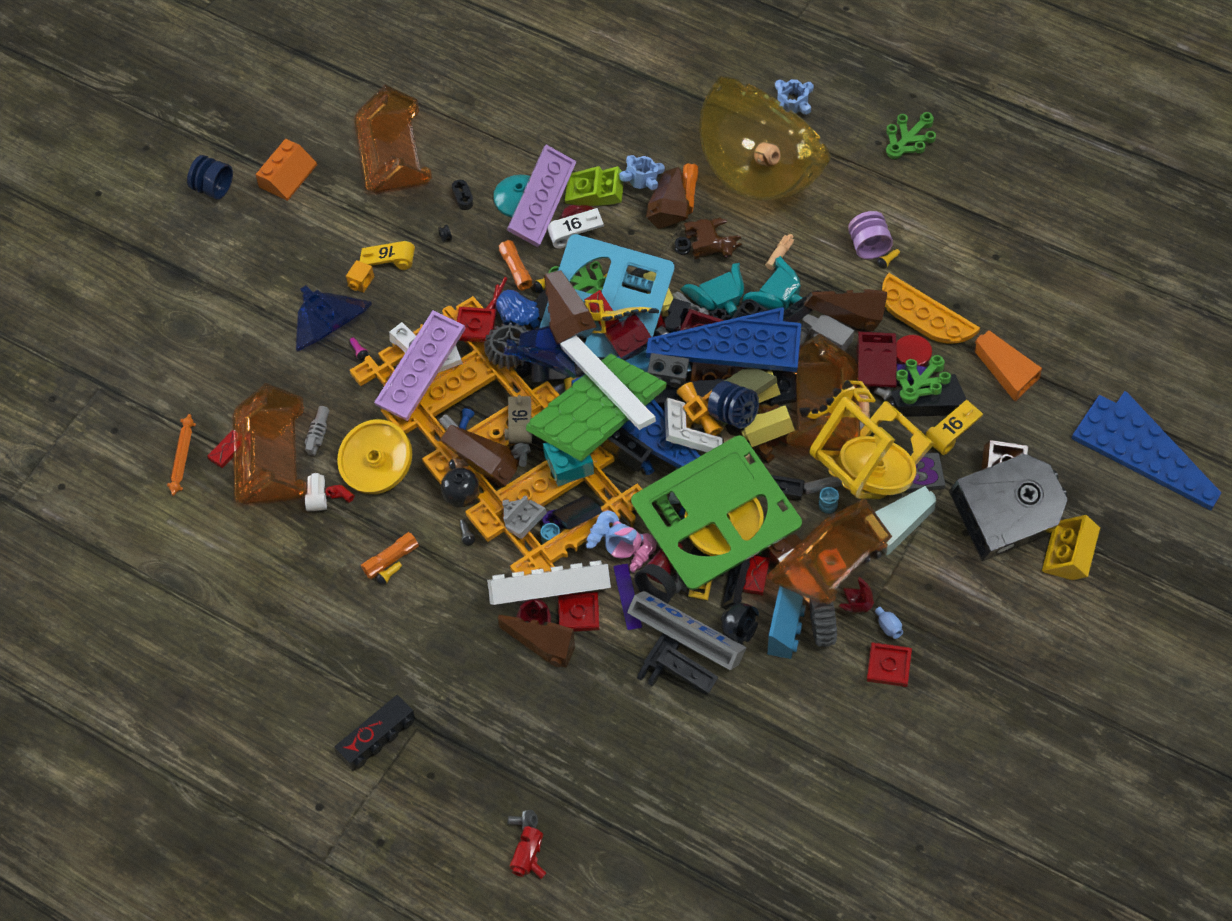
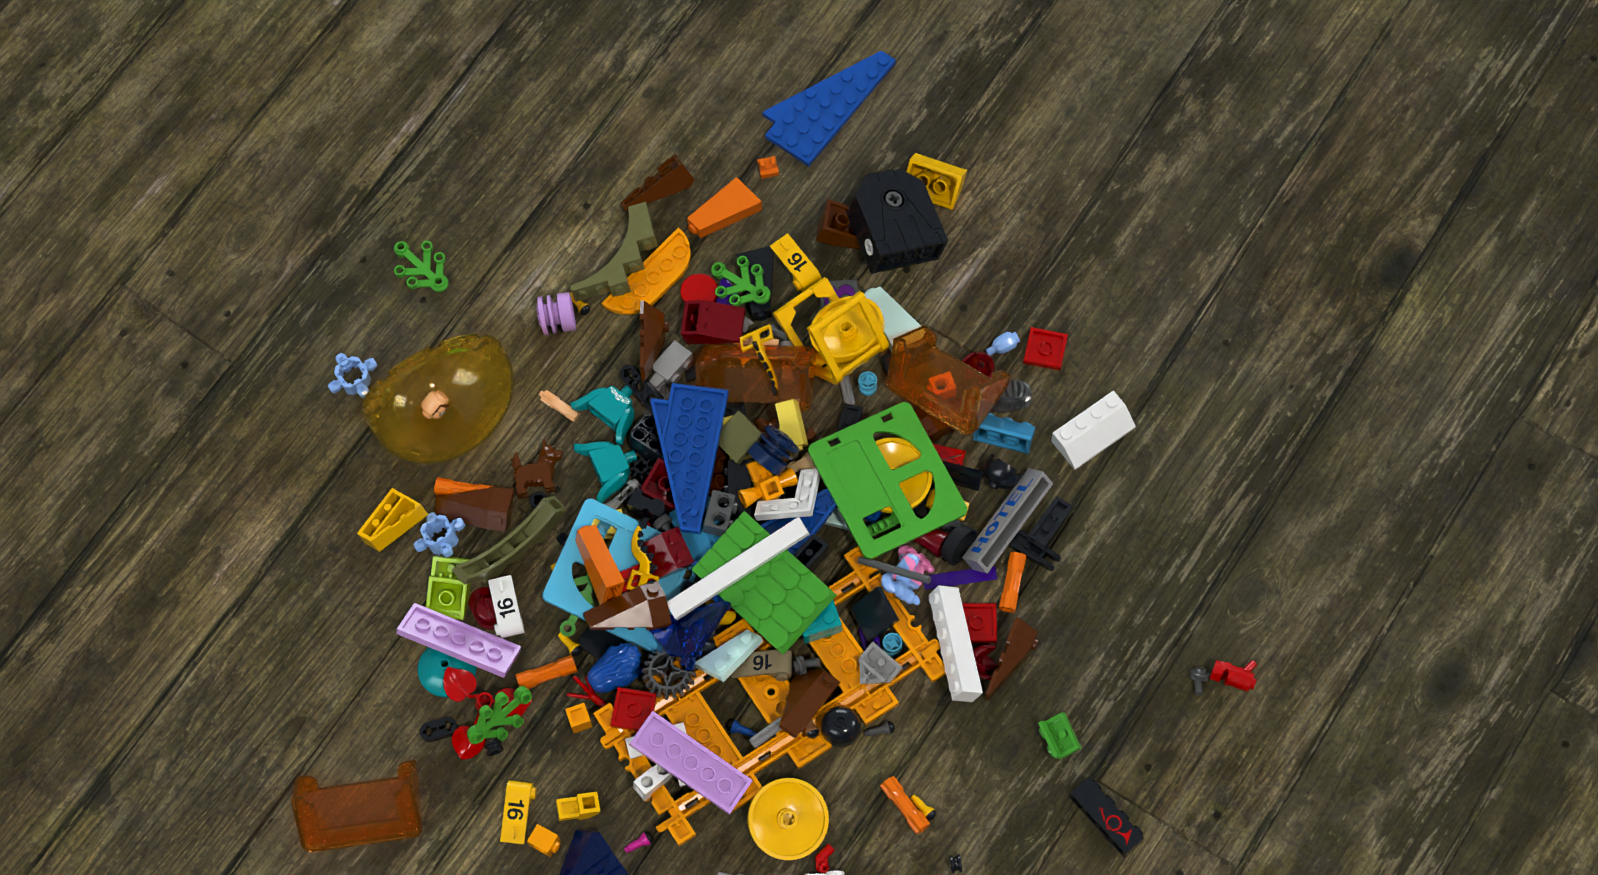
camera: 85 degrees left, 10 degrees up
none -> yellow wedge [357,488,429,552]
none -> red plant [443,667,532,760]
none -> olive arch [452,496,567,585]
none -> bright green plant [467,686,532,744]
none -> yellow brick [556,792,600,821]
none -> light orange brick [565,703,593,734]
none -> olive arch [570,202,658,302]
none -> orange slope [575,524,625,605]
none -> reddish brown wedge [620,154,695,211]
none -> light aqua wing [694,630,763,682]
none -> orange tile [757,156,779,179]
none -> dark grey bar [858,556,931,584]
none -> black bush [950,854,962,874]
none -> orange axle [999,552,1026,613]
none -> bright green bracket [1038,712,1082,760]
none -> white slope [1051,391,1136,470]

